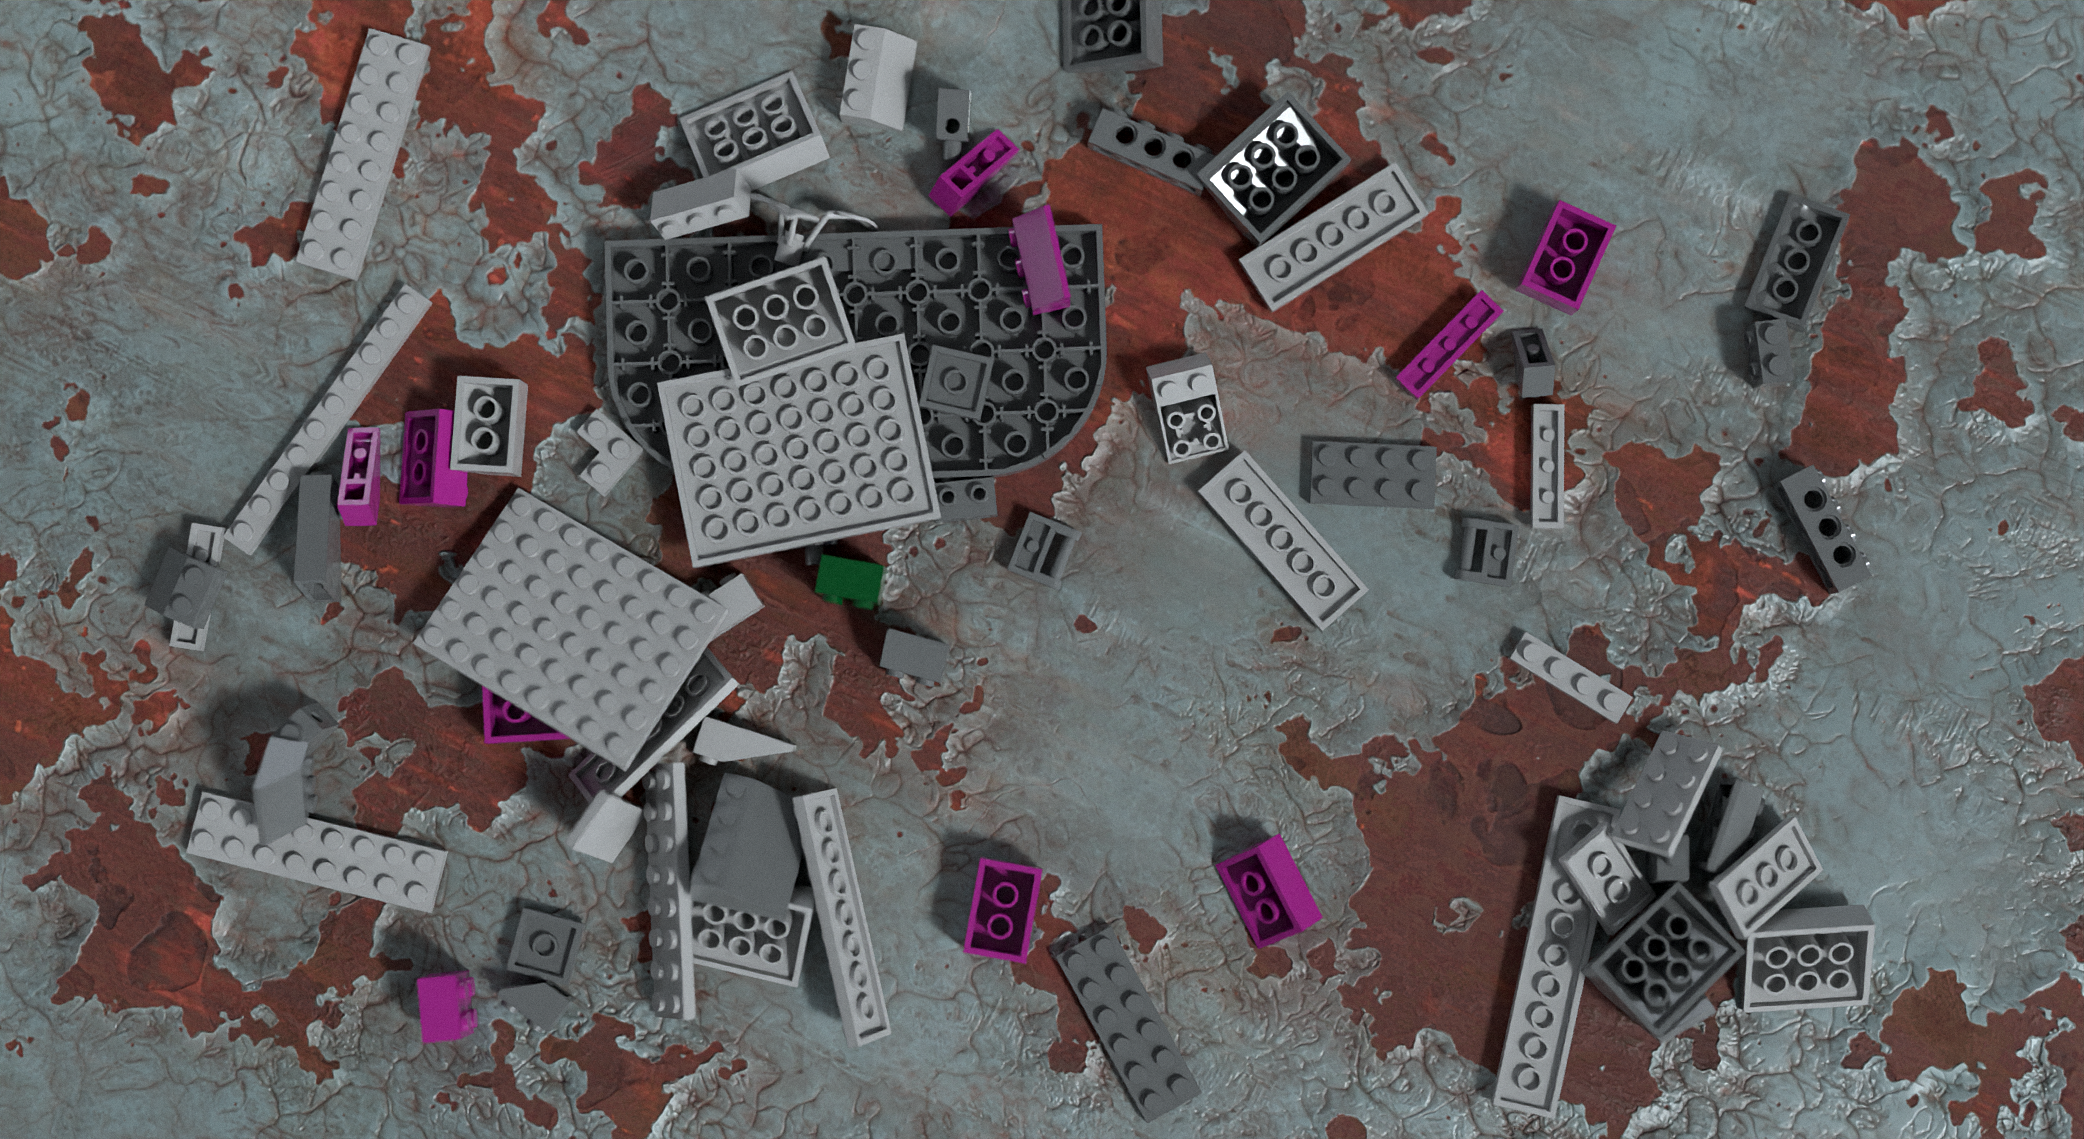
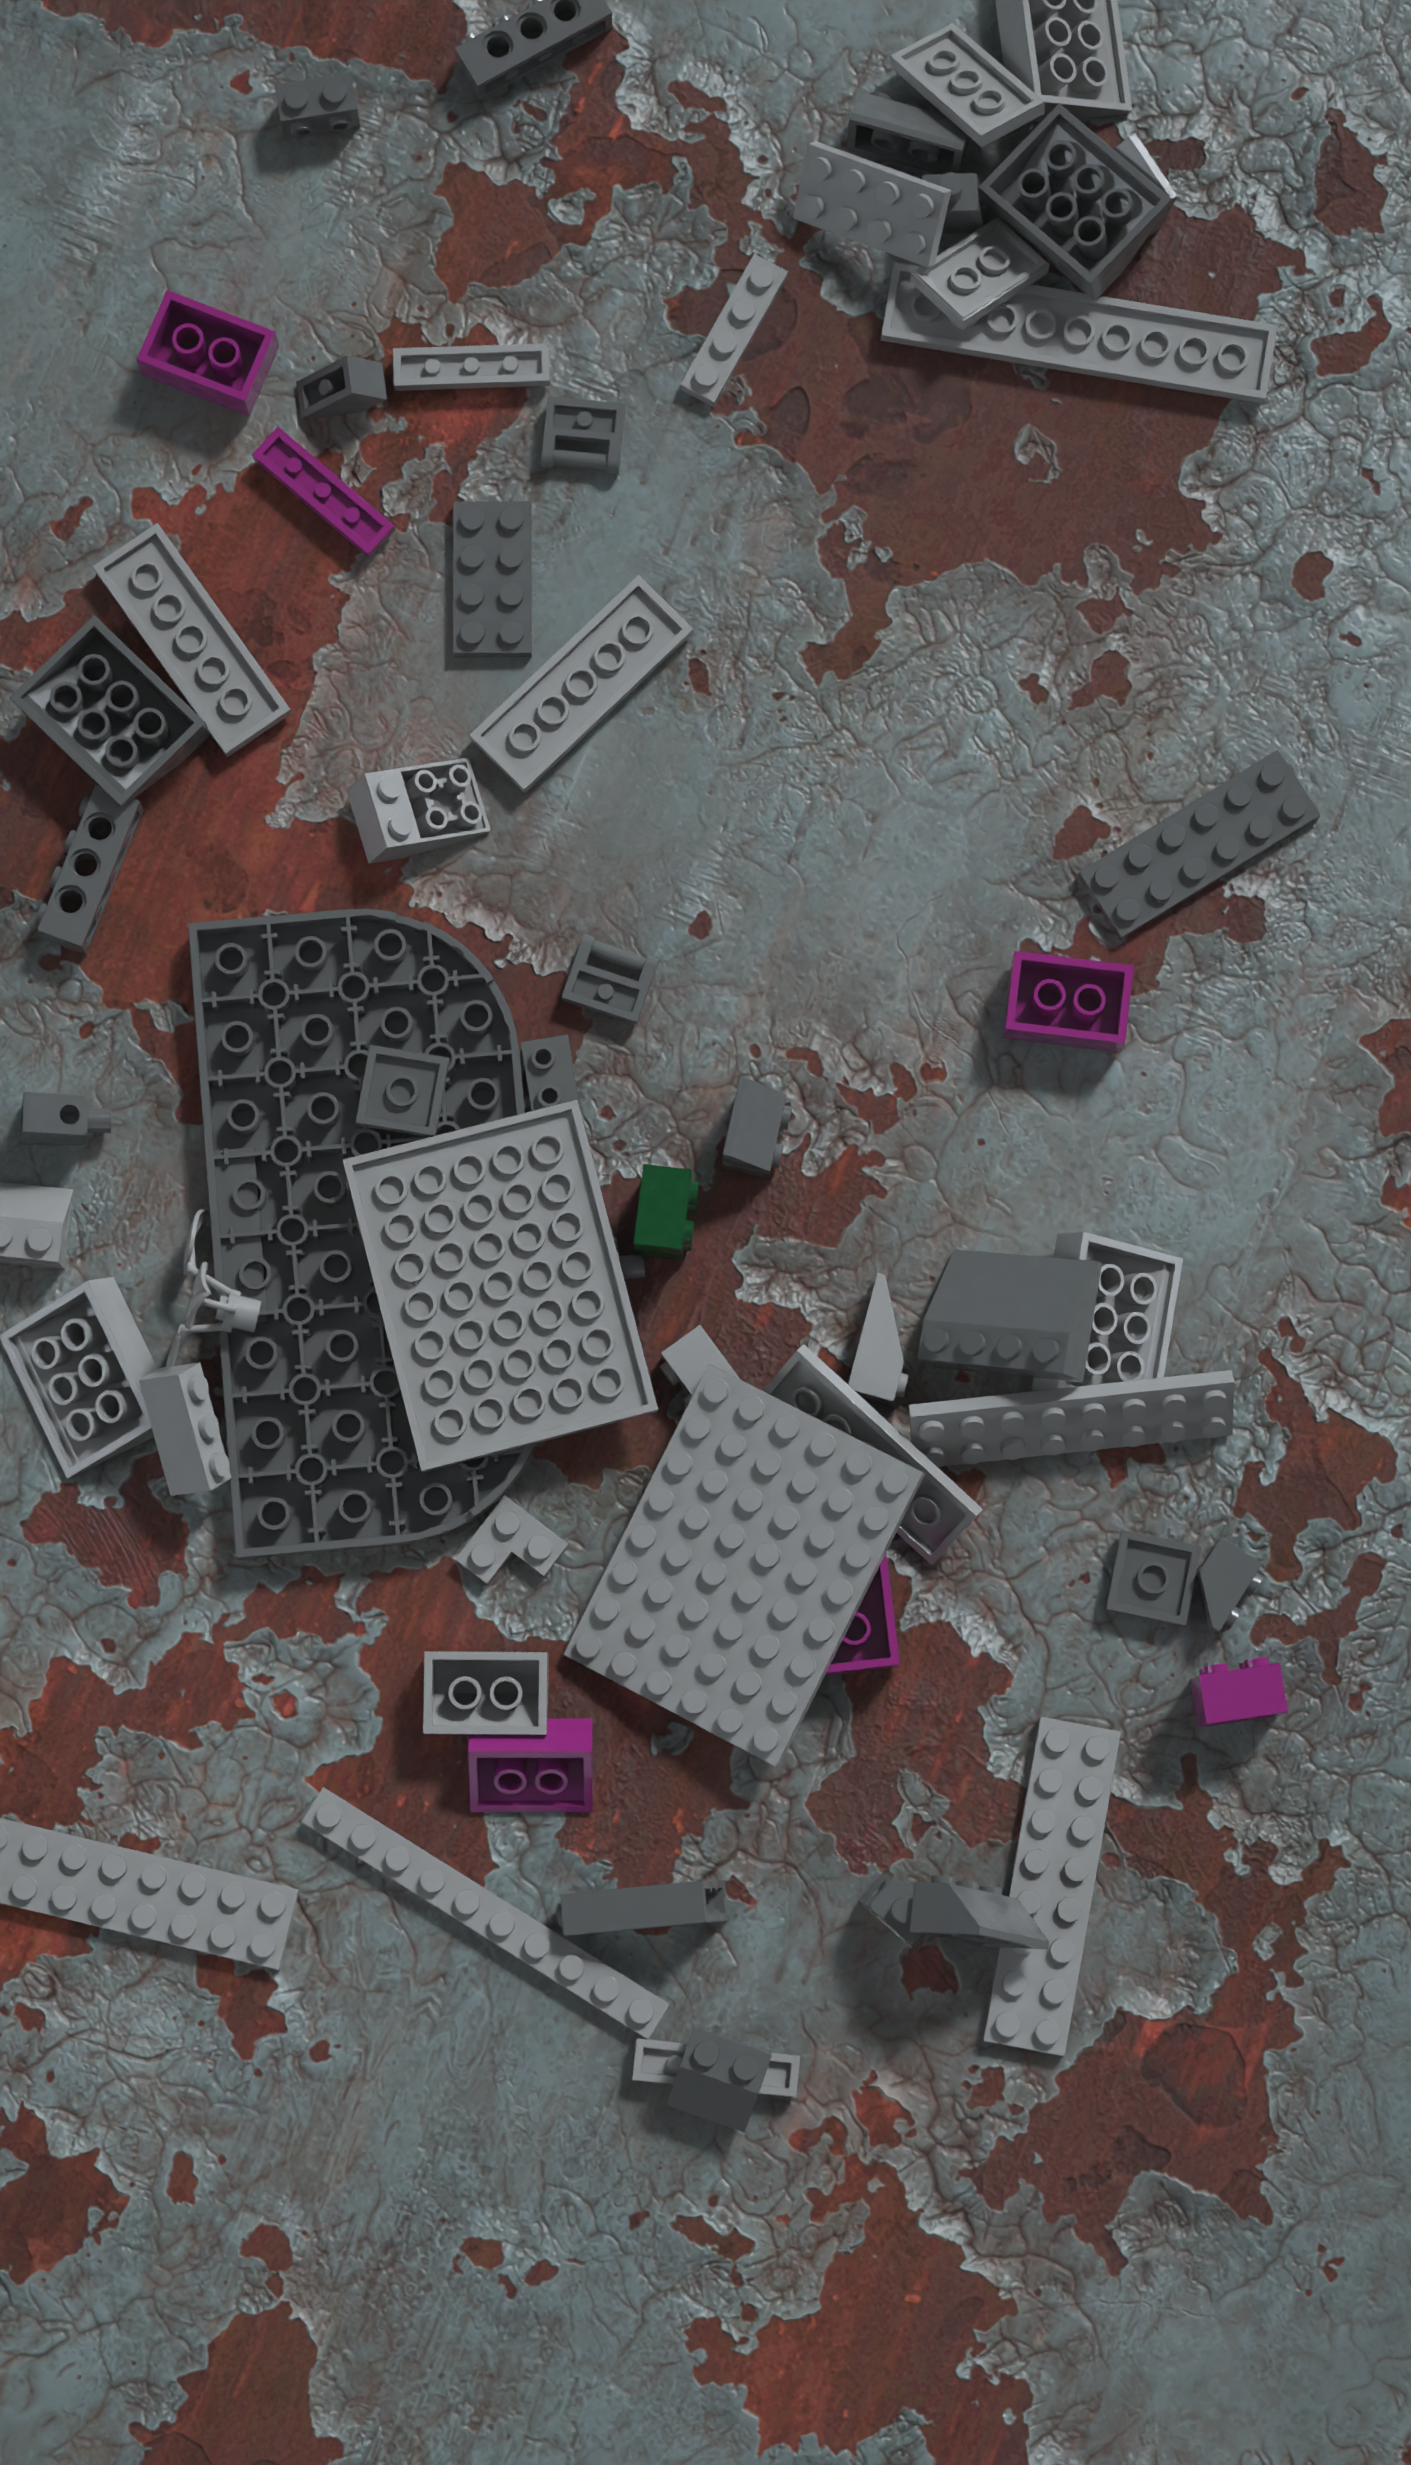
camera: 90 degrees left, 5 degrees down
magenta slope [337,427,380,526] -> none
light grey tile [564,790,644,863] -> none
light grey slope [705,257,856,387] -> none
light grey plate [793,788,892,1048] -> none
magenta slope [928,129,1020,217] -> none
magenta slope [1008,204,1071,315] -> none
magenta slope [1215,833,1323,949] -> none
dark grey slope [1744,194,1850,333] -> none

